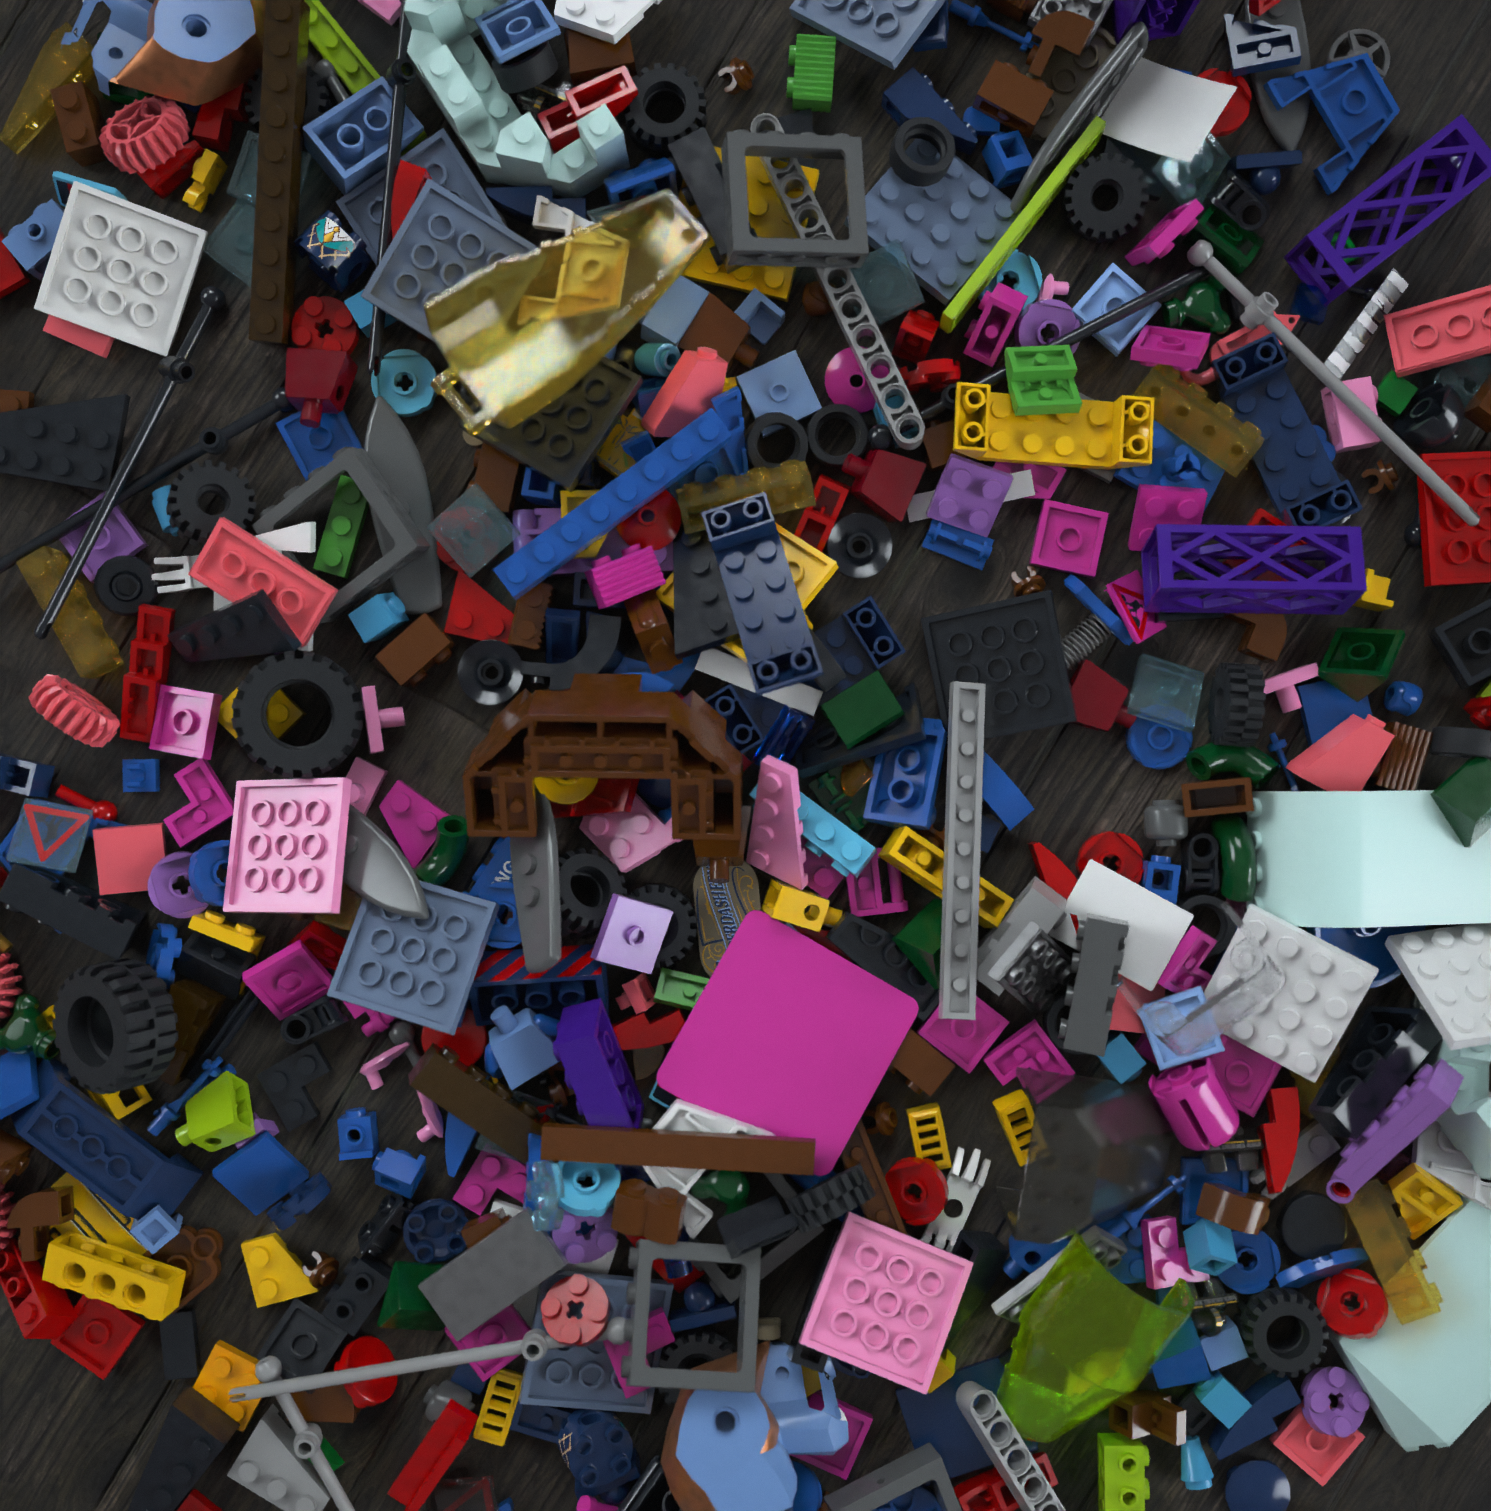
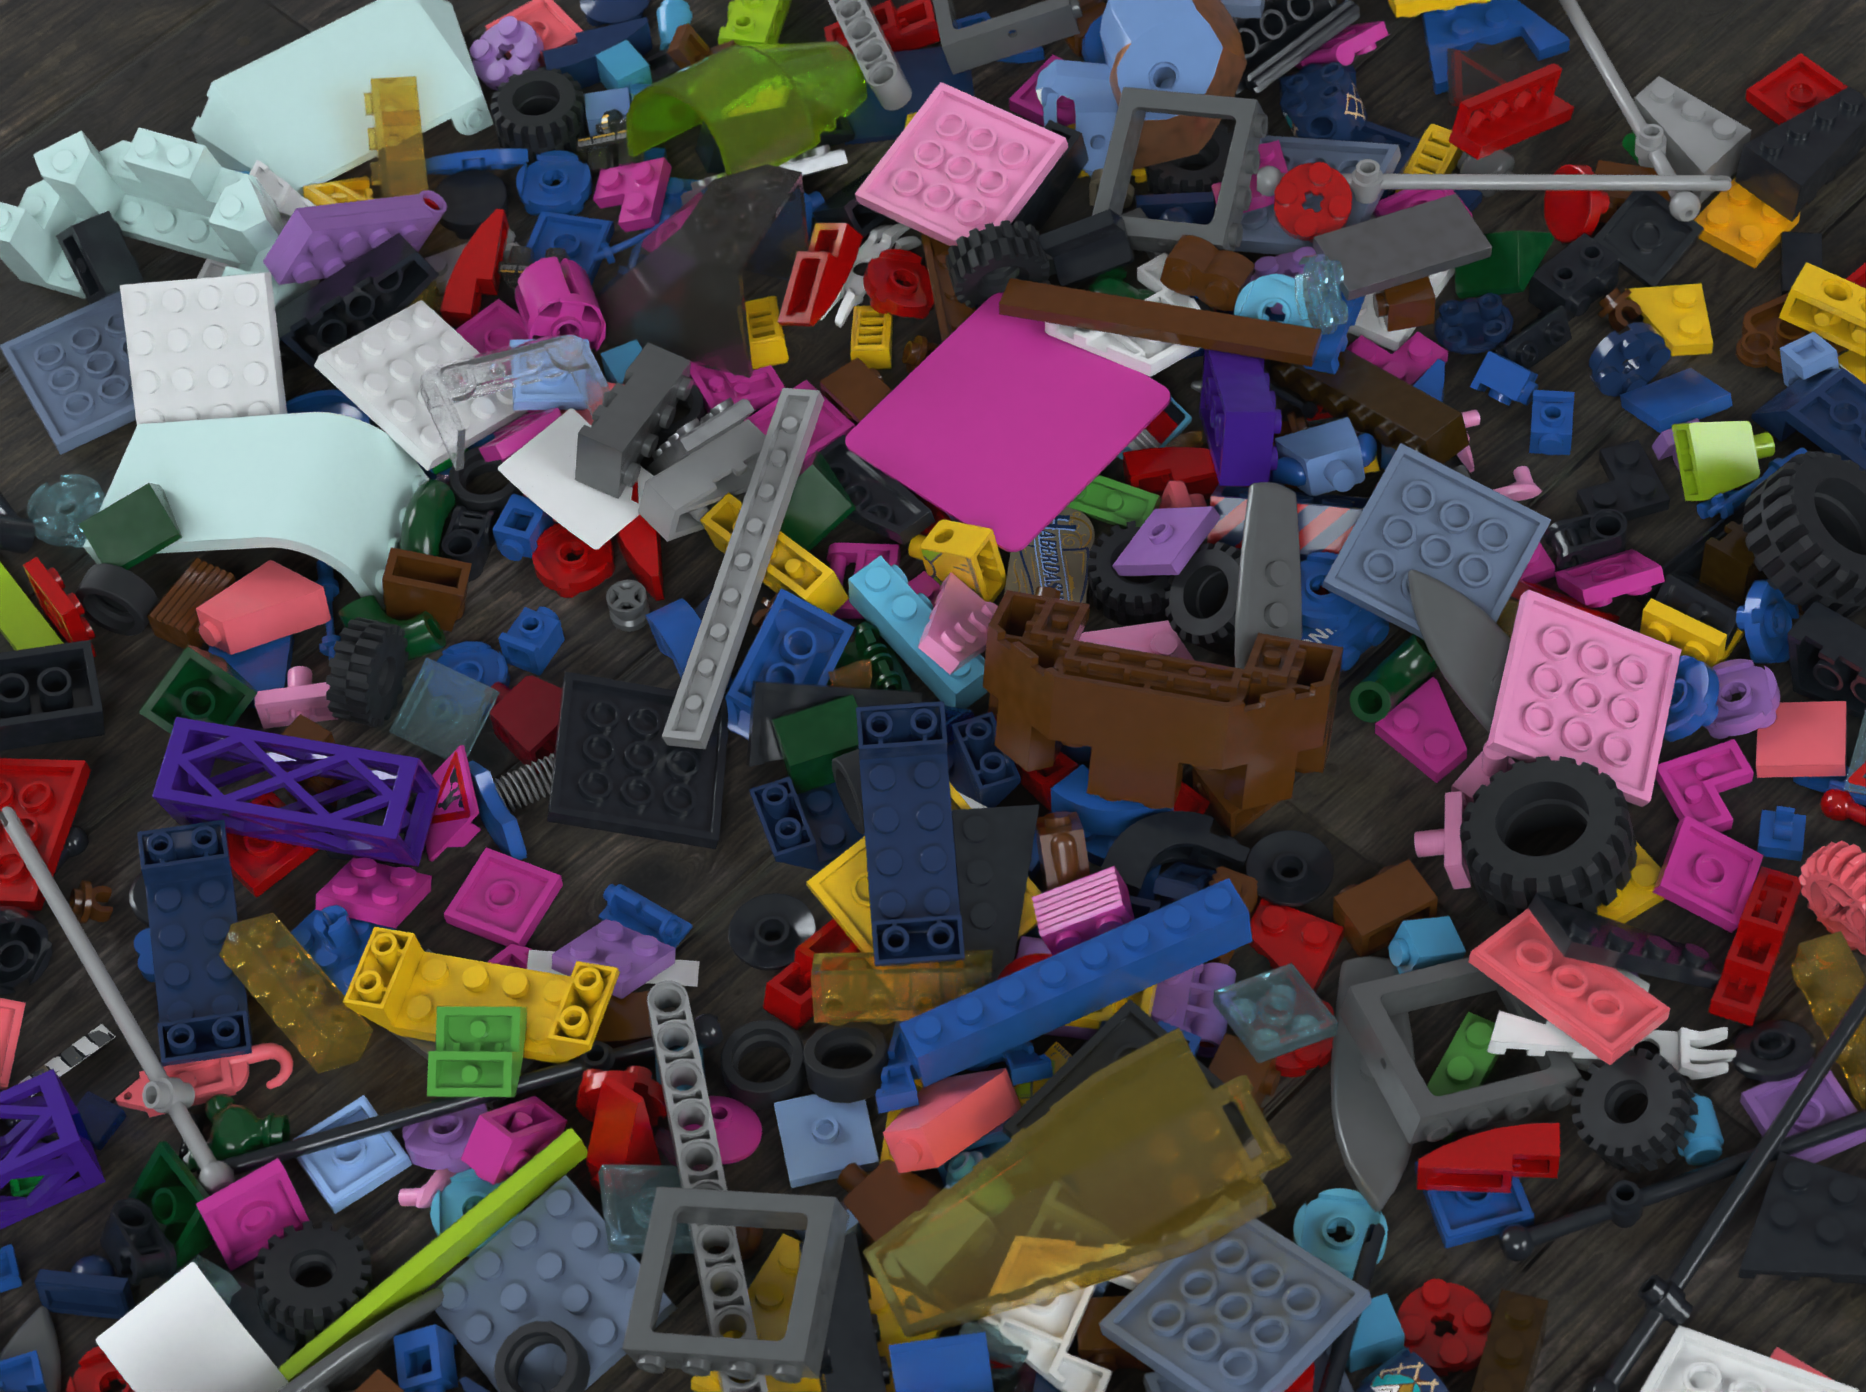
camera: 165 degrees left, 35 degrees down
dark red torso [285,348,358,428] -> none
dark red torso [842,449,927,523] -> none
reddish brown plate [1011,565,1046,597] -> none
dark pink plate [1130,325,1211,371] -> none
dark grey head [1144,800,1188,846] -> none
dark azure brick [1183,1218,1237,1276] -> none
reddish brown brick [1195,1182,1271,1235] -> none
red plate [1316,1268,1388,1339] -> none
bright pink brick [1321,376,1382,453] -> none
yellow panel [1352,568,1394,612] -> none
green tile [1377,370,1419,417] -> none
blue piece [1383,681,1423,716] -> none
none -> blue brick [498,607,565,676]
none -> dark grey wheel [606,580,651,632]
none -> red slope [777,223,863,326]
none -> red slope [1417,1123,1560,1193]

